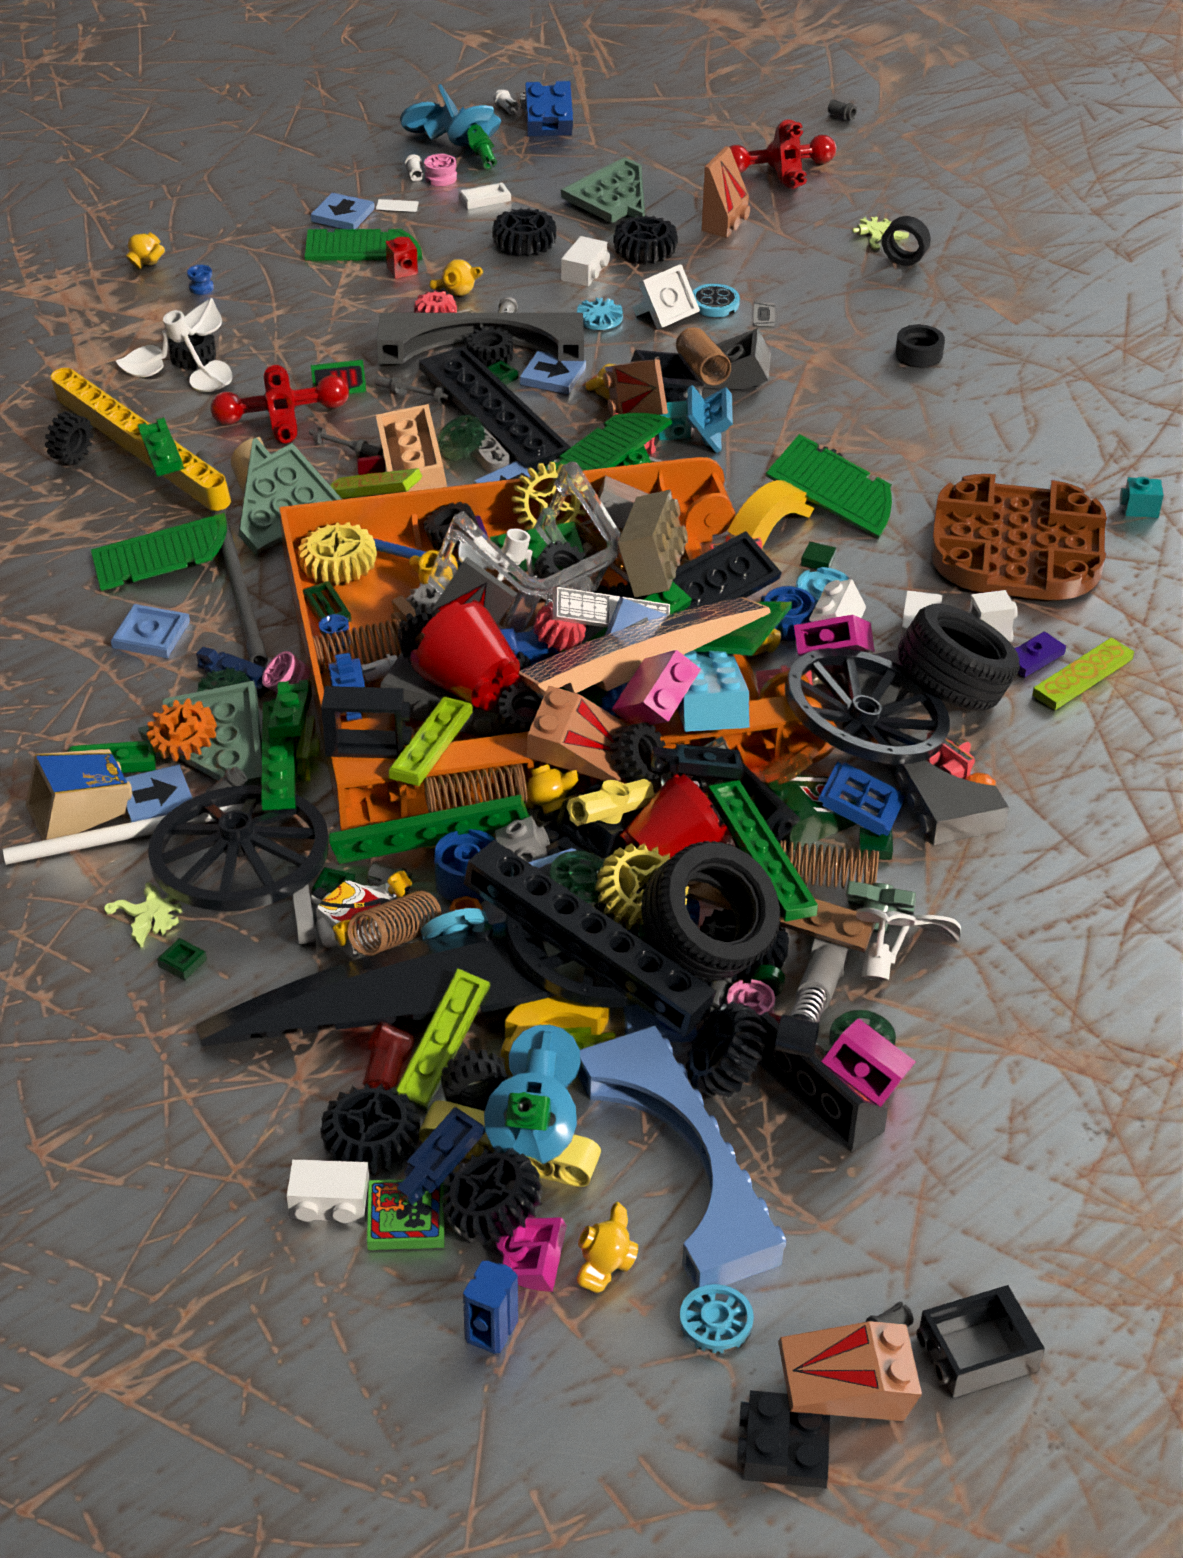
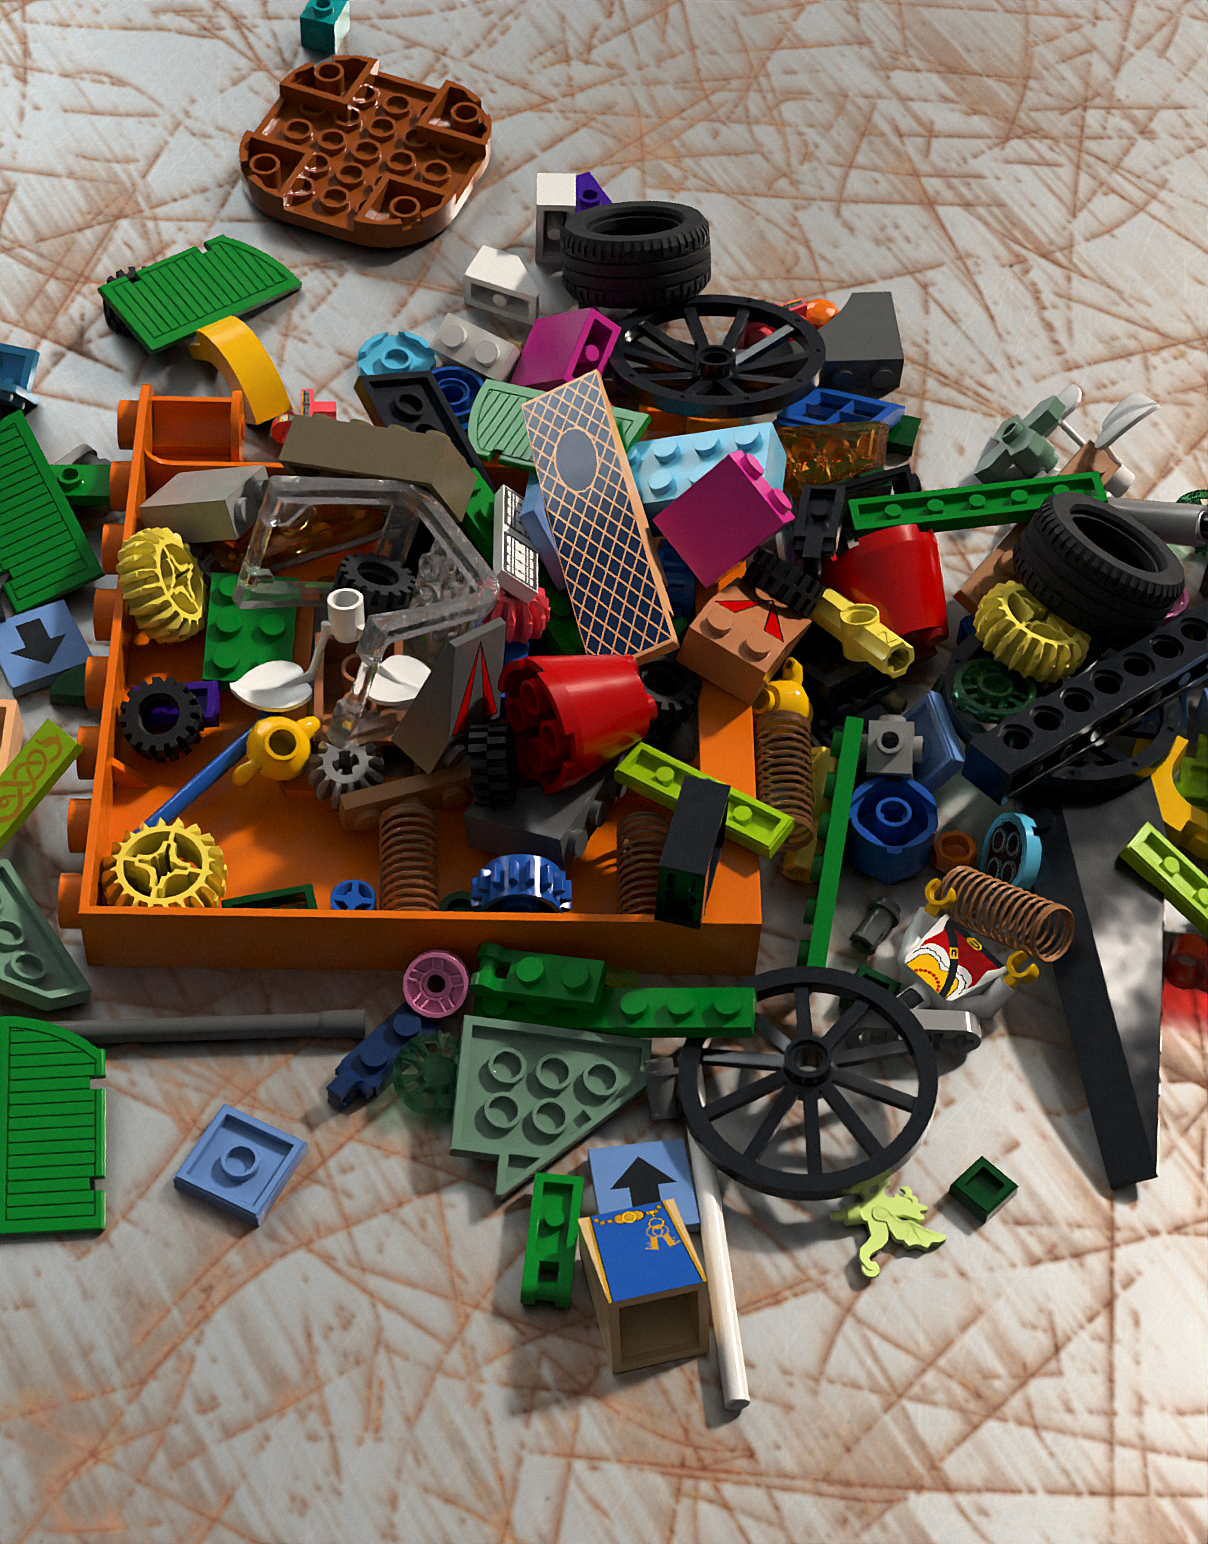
camera: 80 degrees left, 10 degrees up
orange gear [146,698,217,761] -> none
white pin [361,654,397,684] -> none
medium nougat piece [779,840,879,889] -> none
dark green tile [801,541,837,569] -> none
lime tile [1032,637,1134,710] -> none

